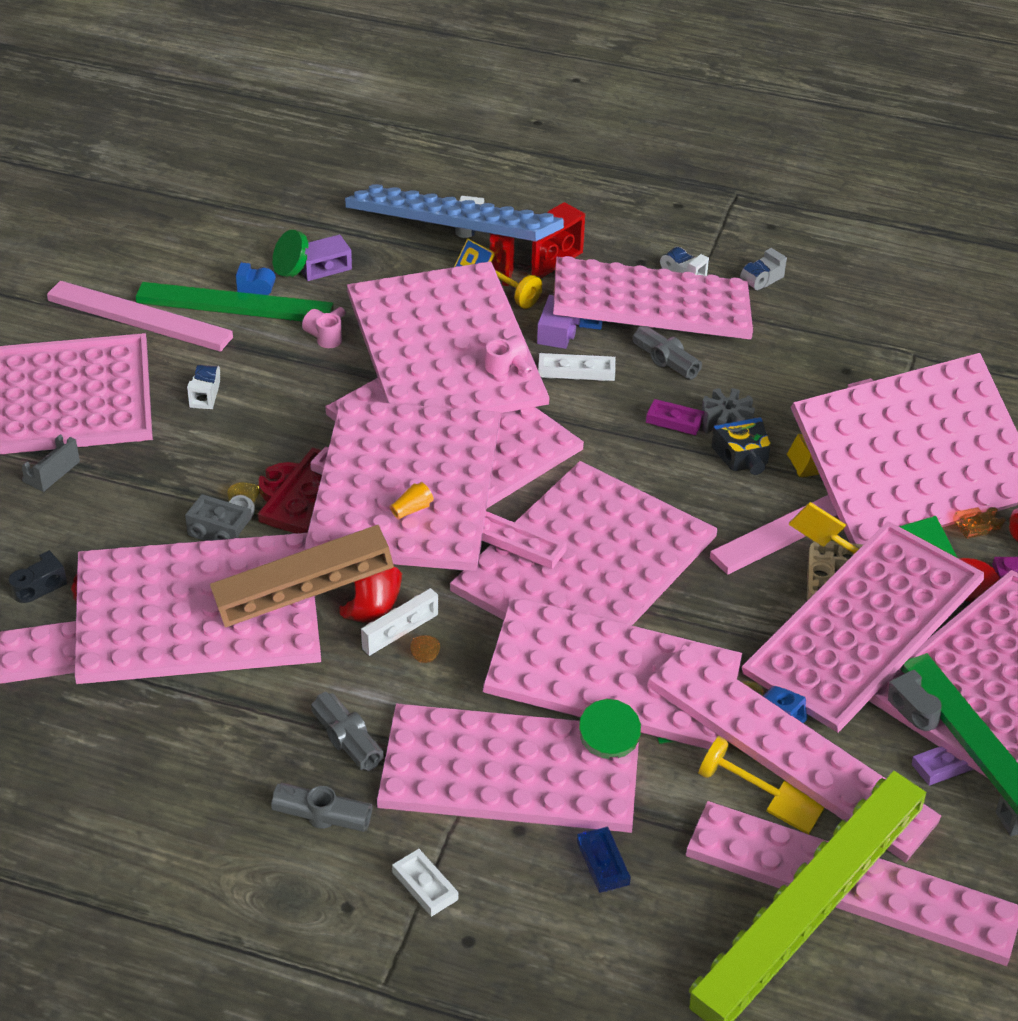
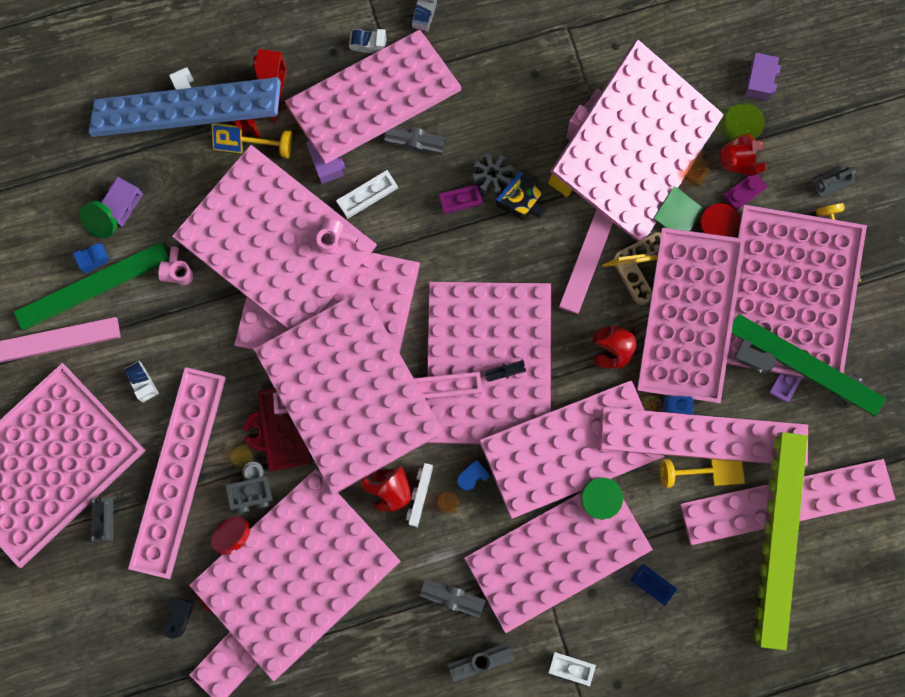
camera: 30 degrees left, 35 degrees up
medium nougat brick [210,524,394,628] -> none
light orange cone [389,482,434,520] -> none
none -> bright pink plate [128,367,226,579]
none -> red tile [211,516,250,555]
none -> blue leg [458,460,490,491]
none -> black axle [484,359,526,382]
none -> red piece [593,326,636,369]

